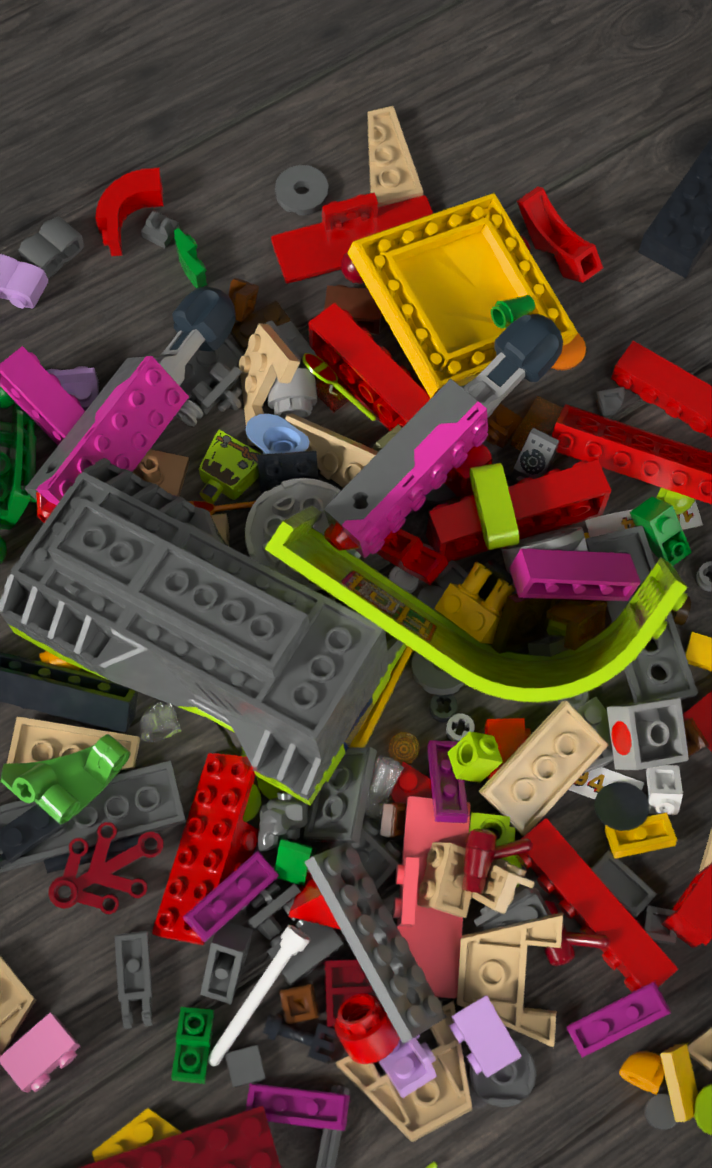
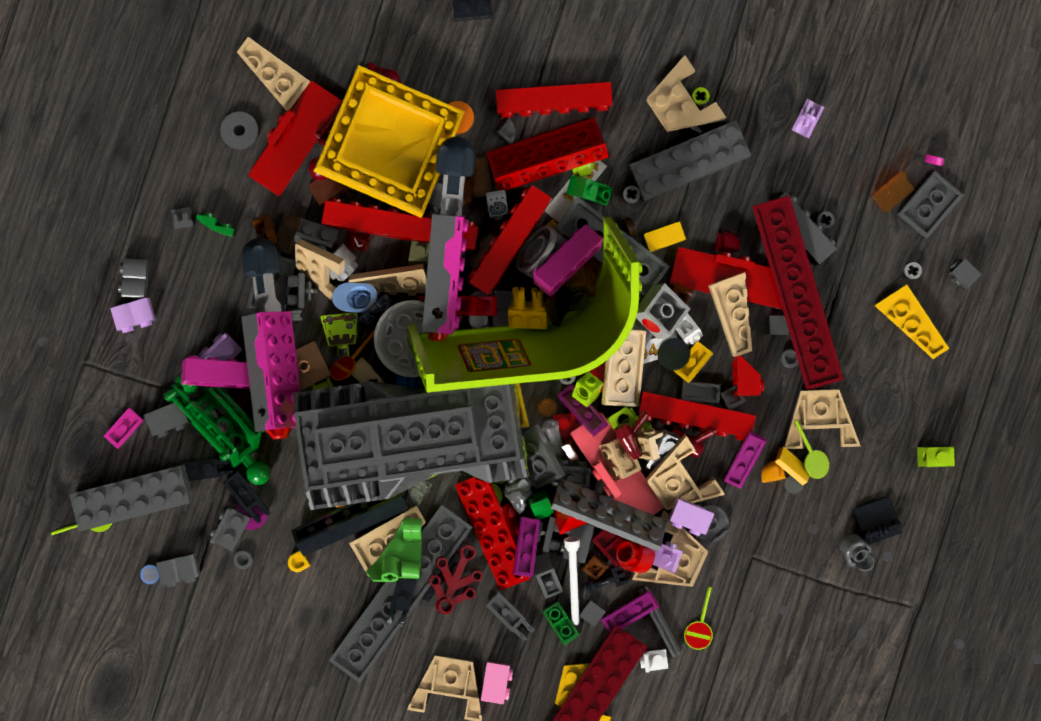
camera: 40 degrees left, 20 degrees up
red arch [96,168,164,256] -> none
lime piece [302,353,377,421] -> none
lime beam [470,463,519,550] -> none
green cone [491,295,535,328] -> none
red arch [517,187,603,283] -> none

